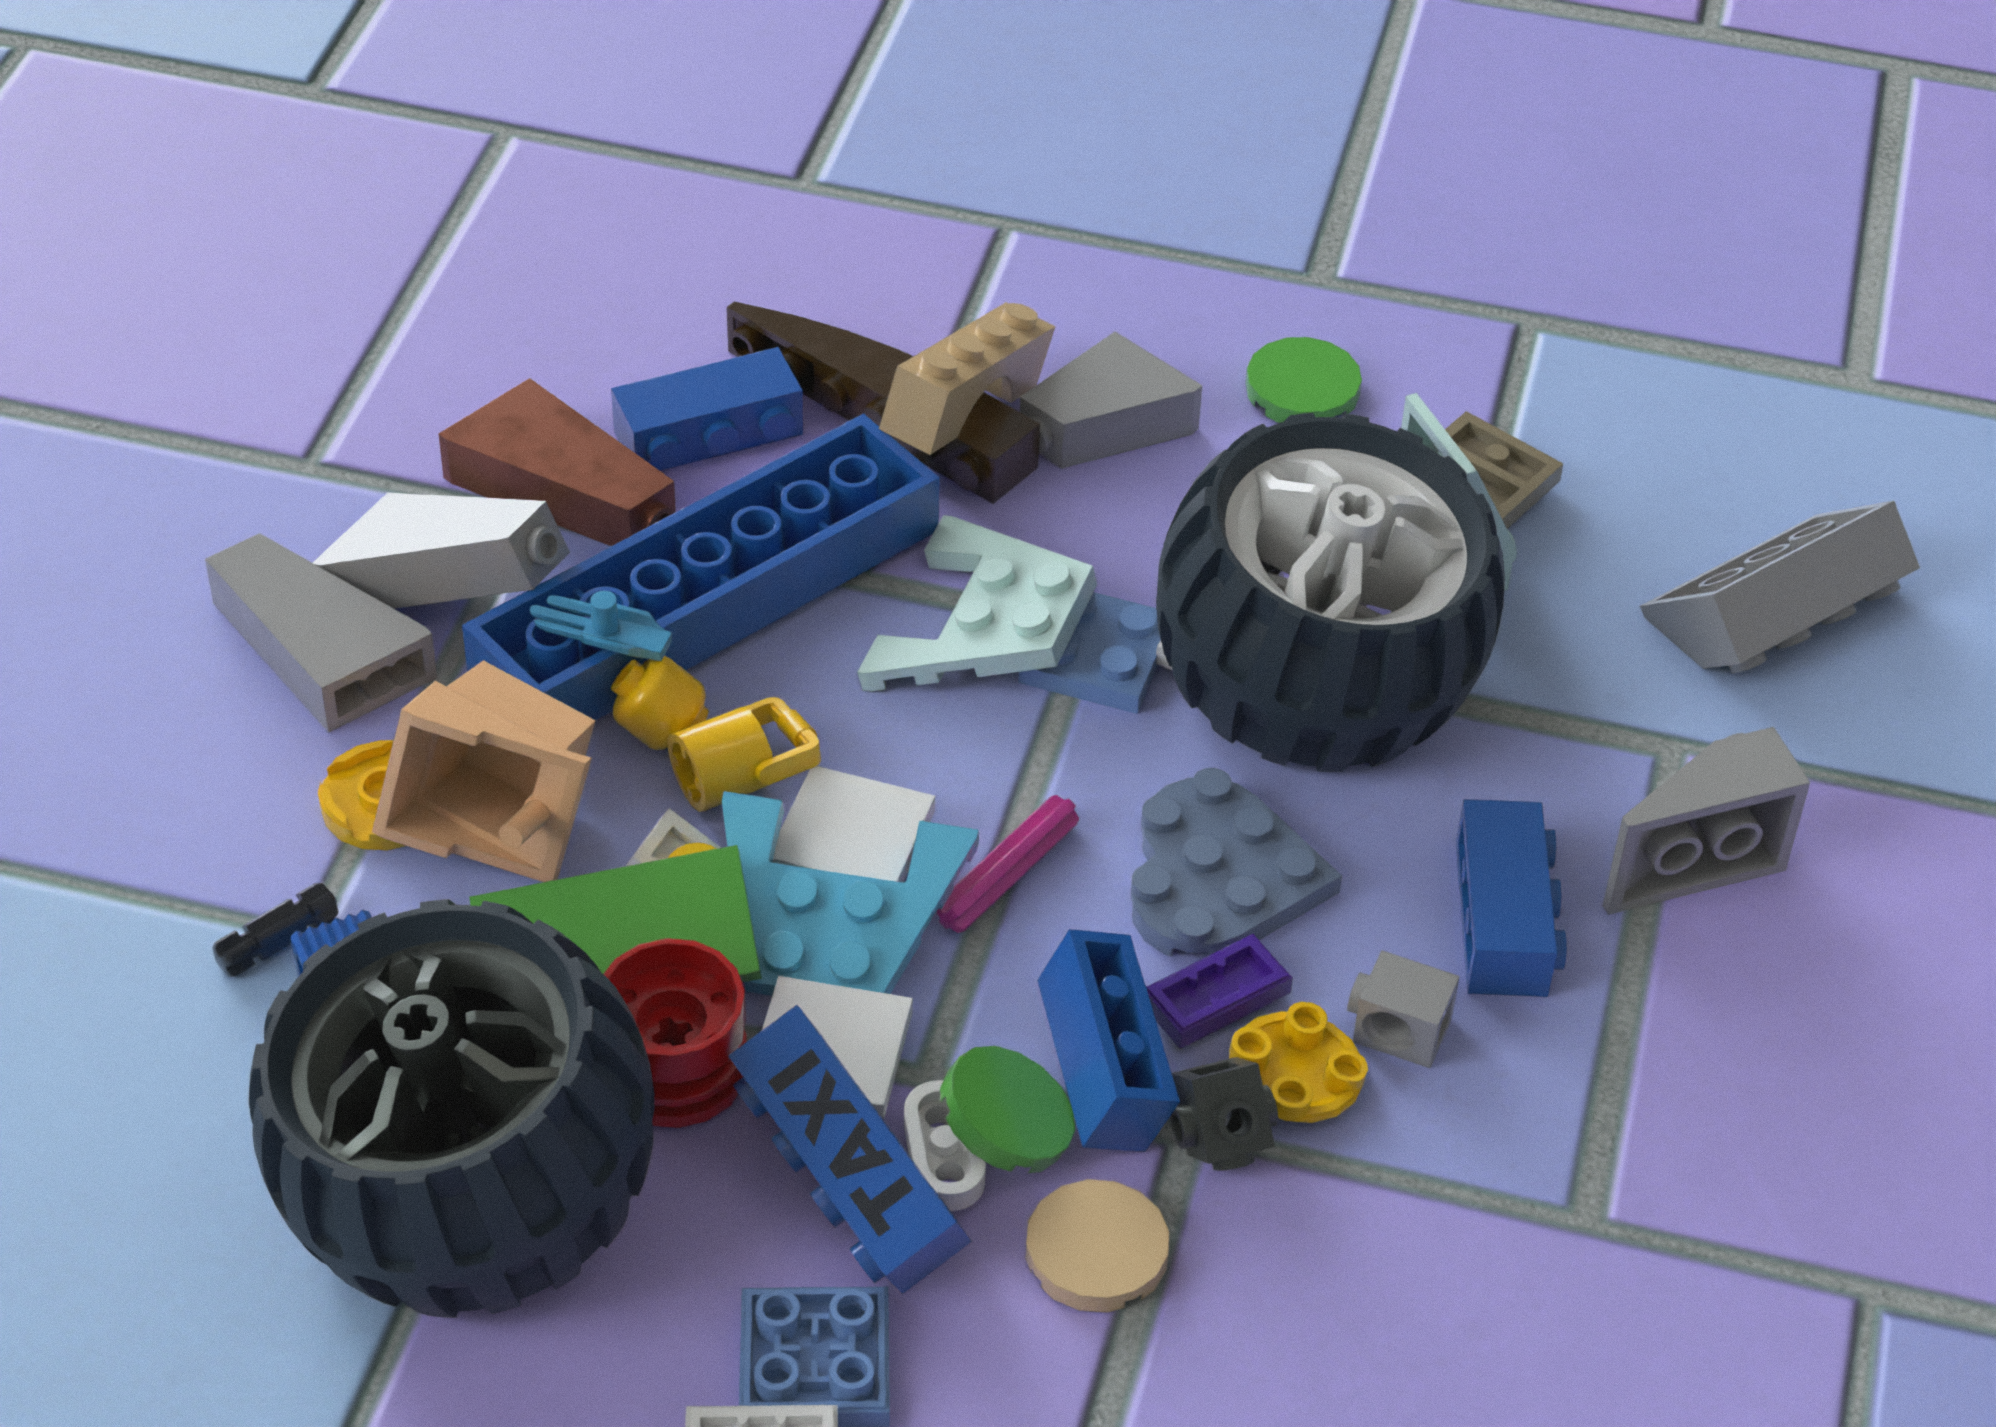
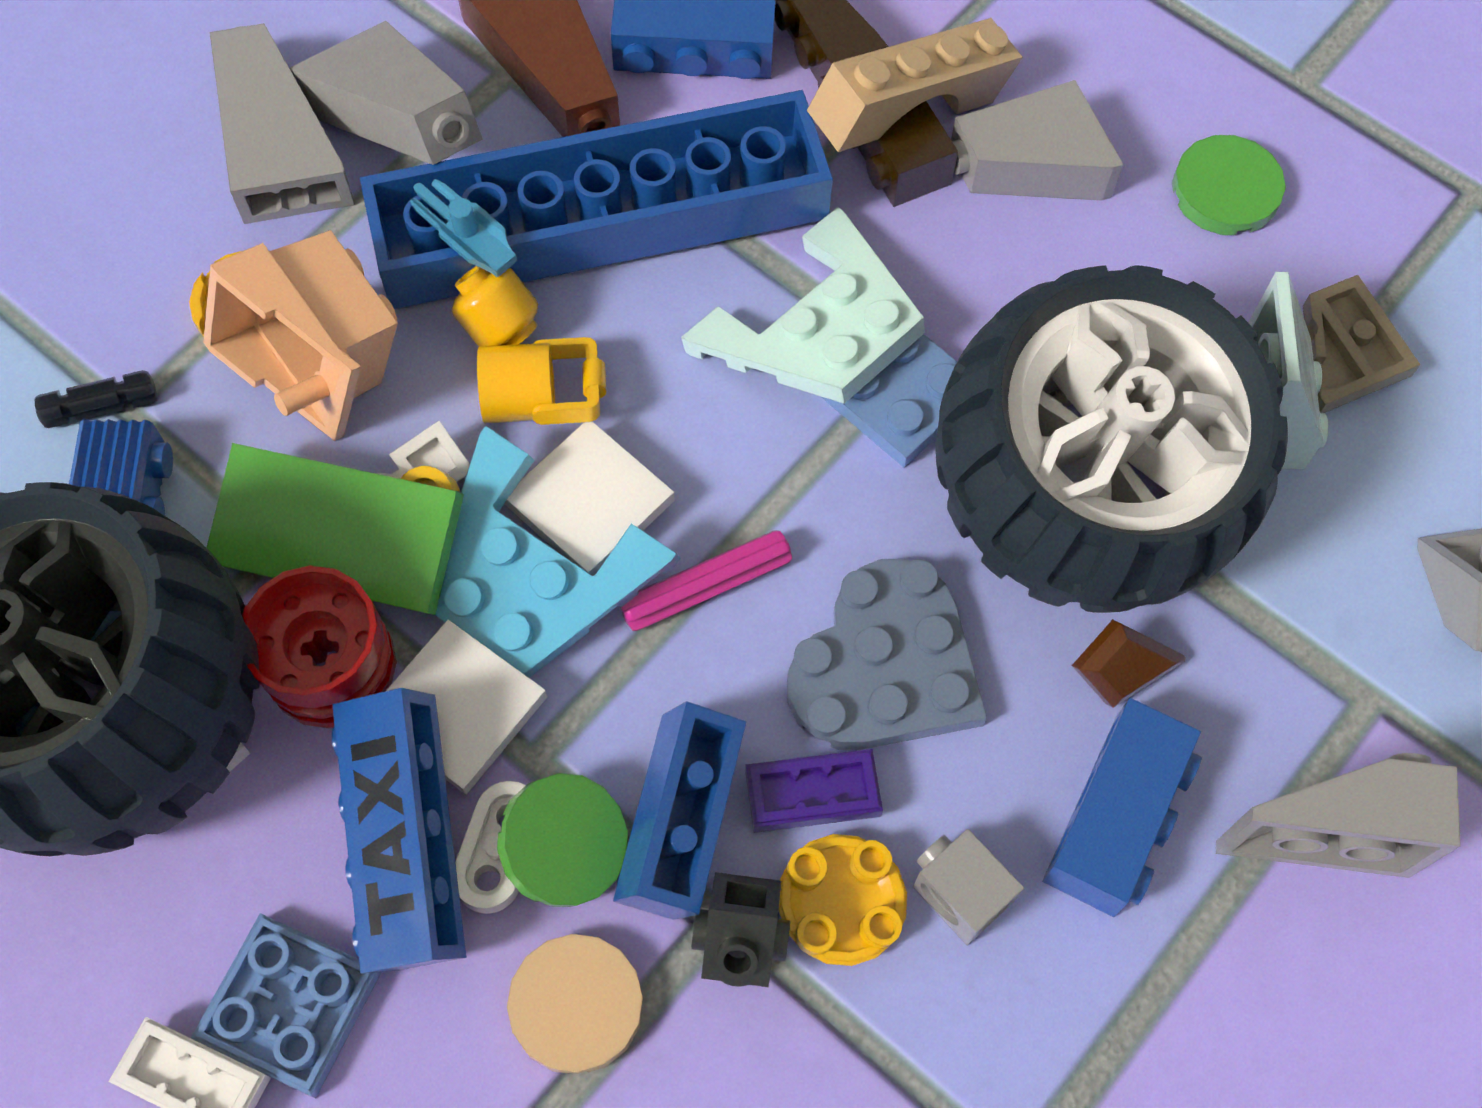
camera: 25 degrees right, 20 degrees up
none -> reddish brown piece [1071,619,1186,708]

